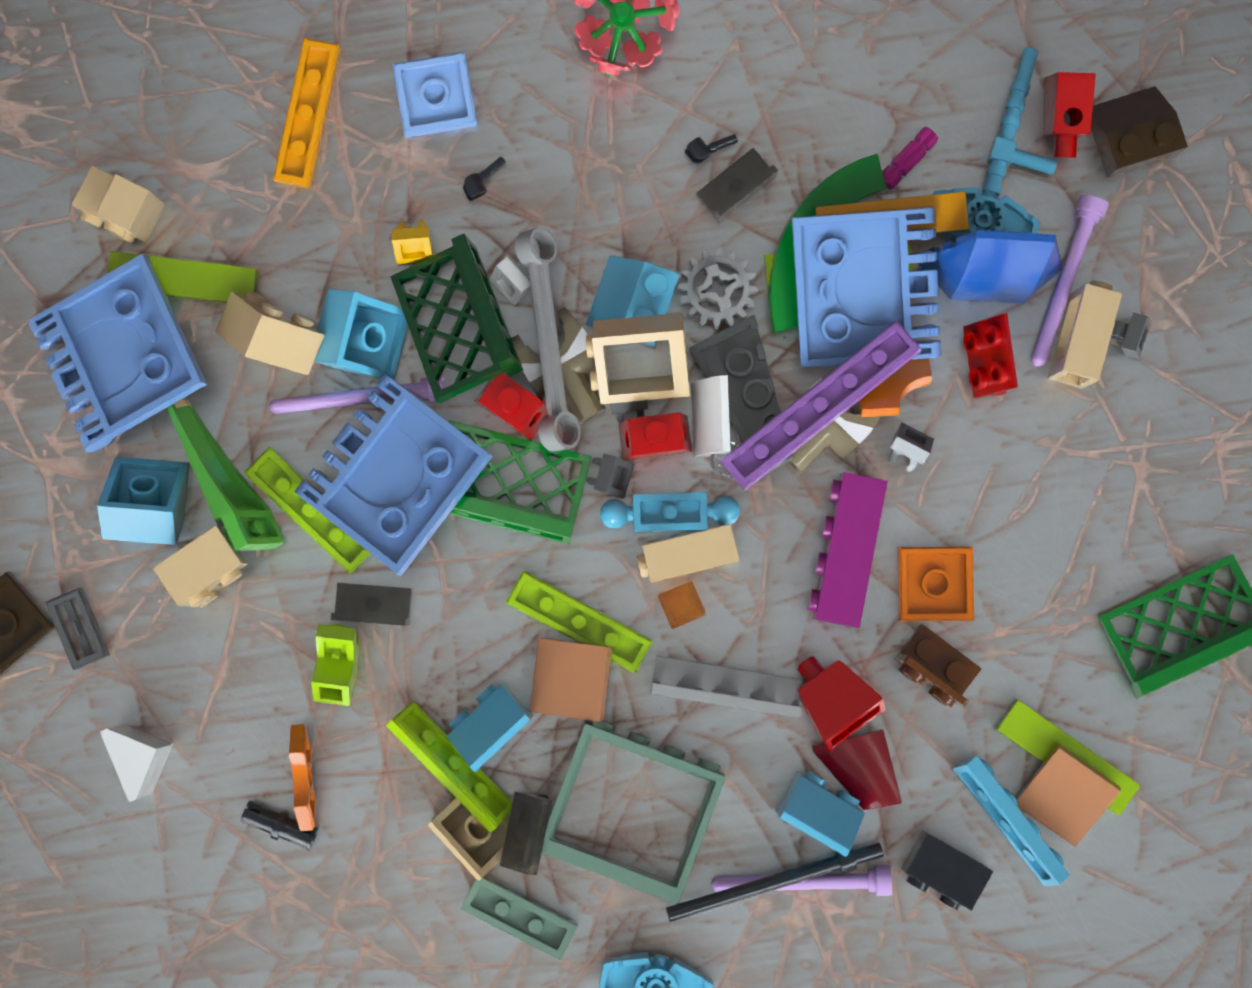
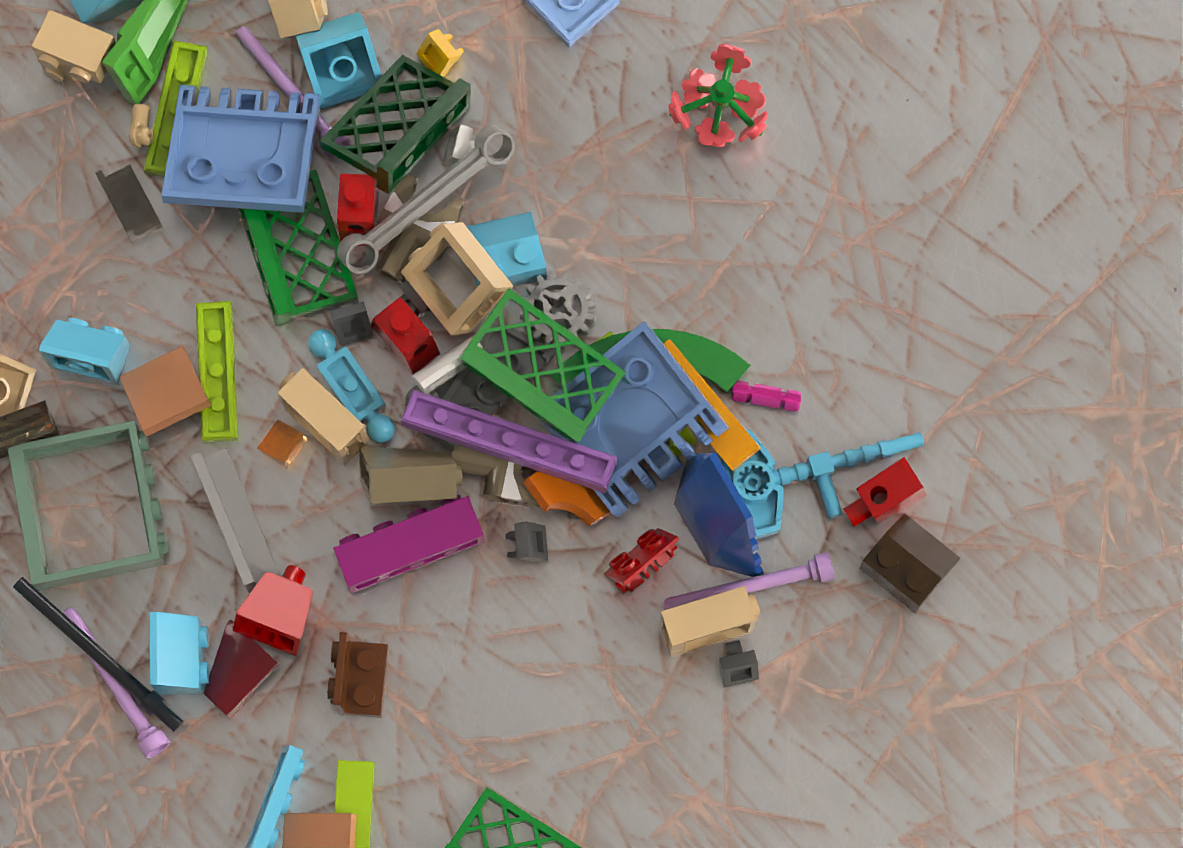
camera: 60 degrees right, 10 degrees down
lime brick [311,624,360,706] -> none
lime tile [386,701,517,833] -> none
black hand [463,156,506,201] -> none
black hand [685,134,738,164] -> none
clear smoke panel [696,147,778,224] -> none
orange tile [897,547,974,621] -> none
black brick [901,830,994,911] -> none
none -> tan arm [129,104,154,148]
none -> dark tan slope [359,446,462,504]
none -> green fence [457,288,626,443]

